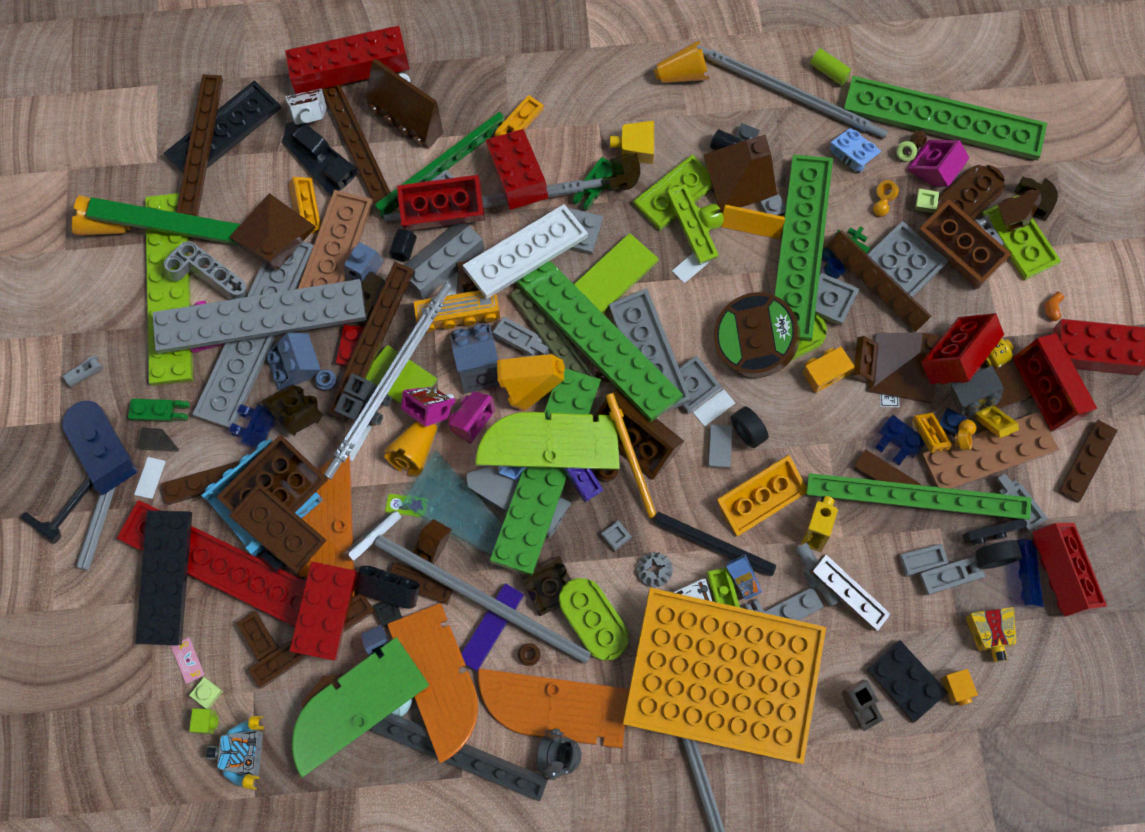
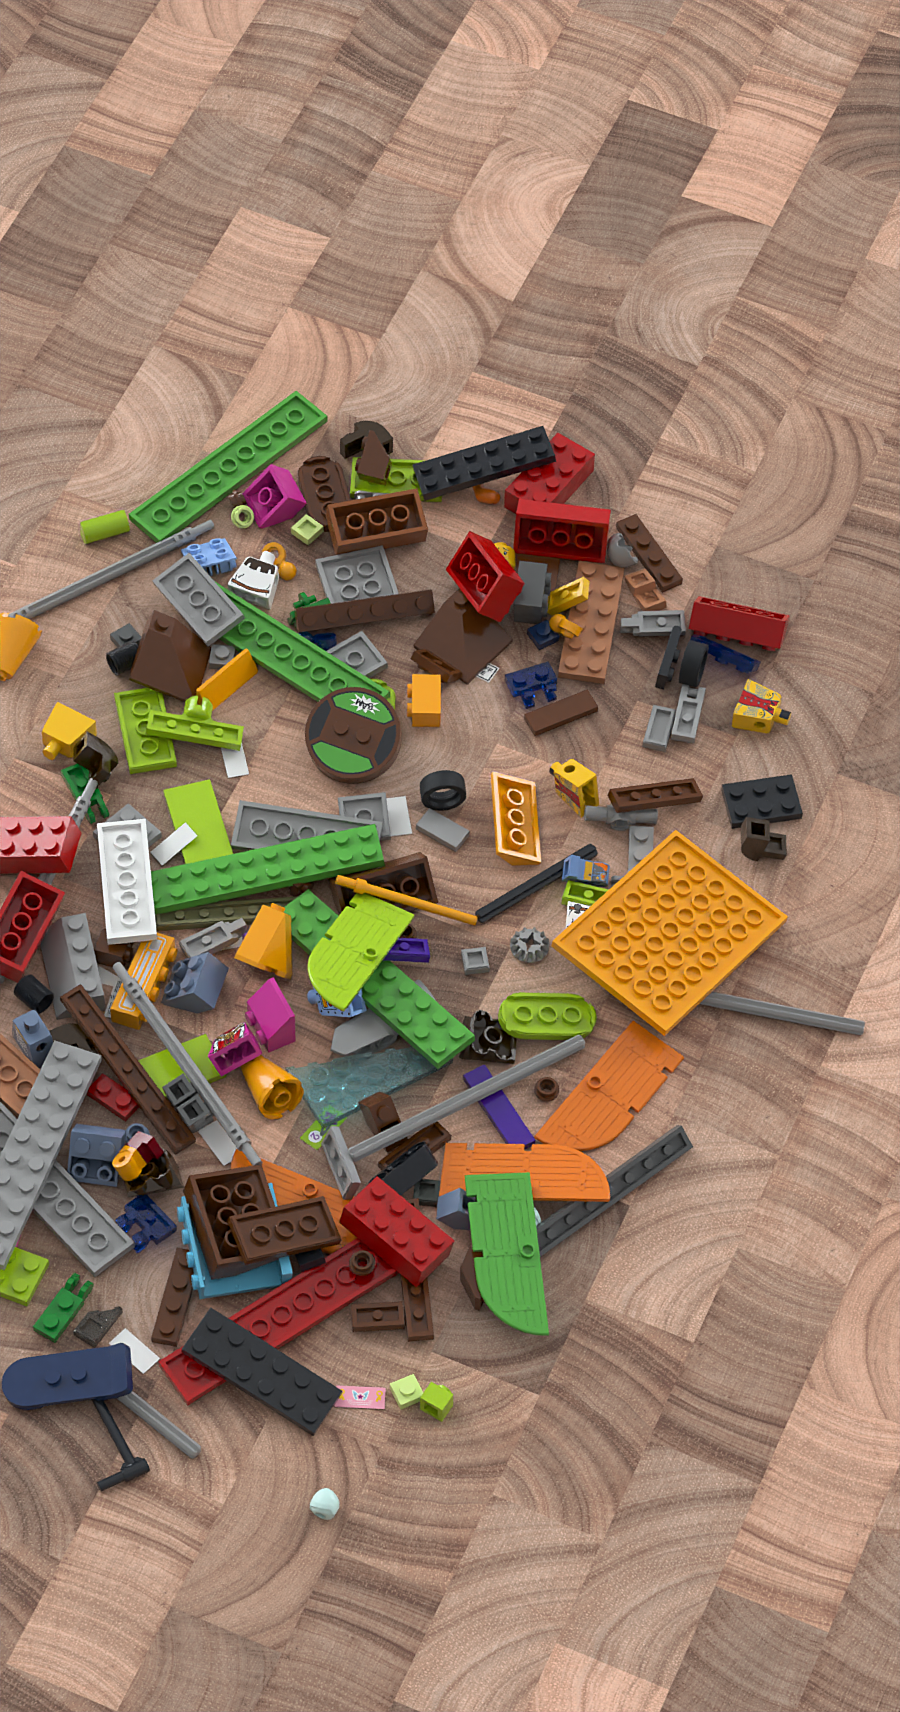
camera: 65 degrees left, 15 degrees down
torso [206,716,264,790] -> none
dark grey plate [459,363,500,394] -> none
dark grey helmet [537,729,581,780] -> none
bright green plate [806,473,1032,520] -> none
light orange tile [912,413,952,453] -> none
light orange brick [941,669,978,706] -> none
none -> leg [112,1131,164,1181]
none -> white sticker [151,822,197,866]
none -> light grey plate [152,553,245,647]
none -> white torso [228,551,279,610]
none -> light aqua piece [310,1488,340,1520]
none -> reddish brown plate [349,1250,375,1276]
none -> black plate [412,426,556,501]
none -> light grey hair [607,533,638,568]
none -> nougat slope [624,569,667,611]

